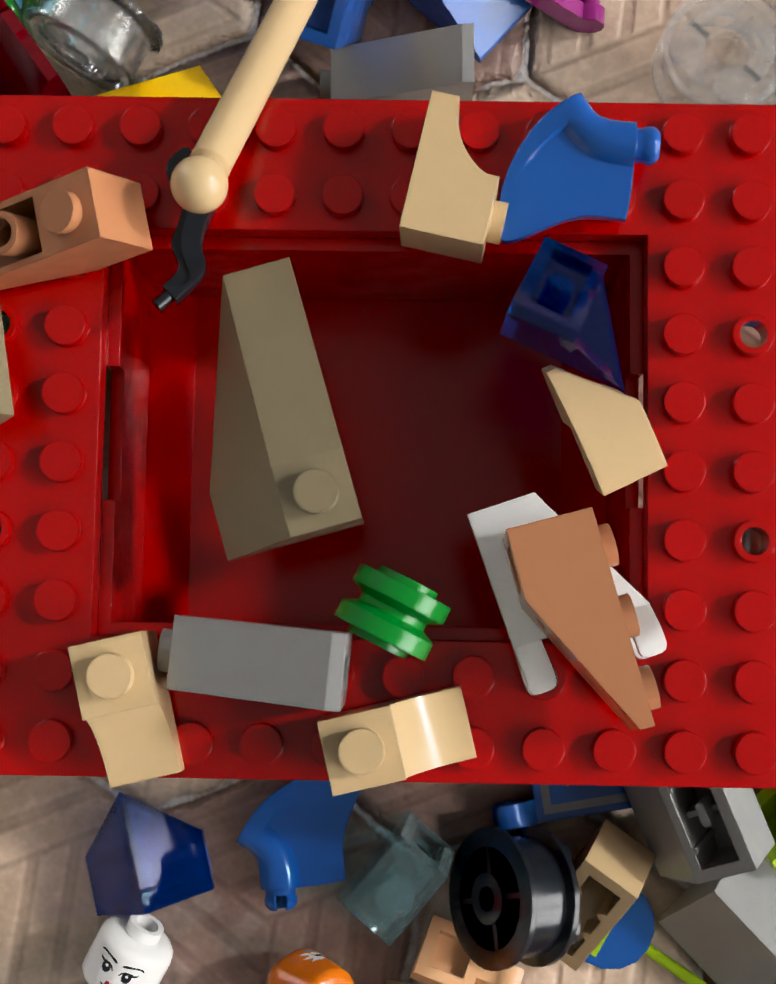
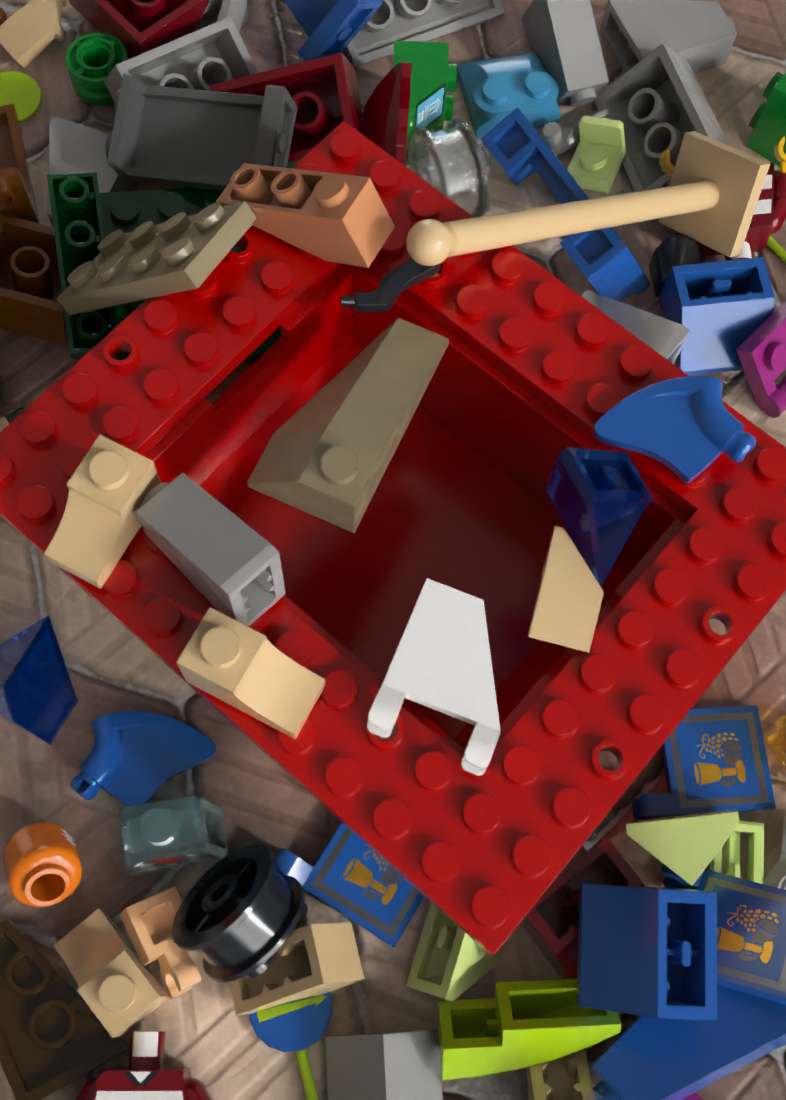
camera: 30 degrees right, 15 degrees down
green wheel [334,563,451,661] -> none
tan arch [399,90,509,263] -> none
nougat slope [503,507,661,731] -> none
light grey slope [623,786,775,884] -> none

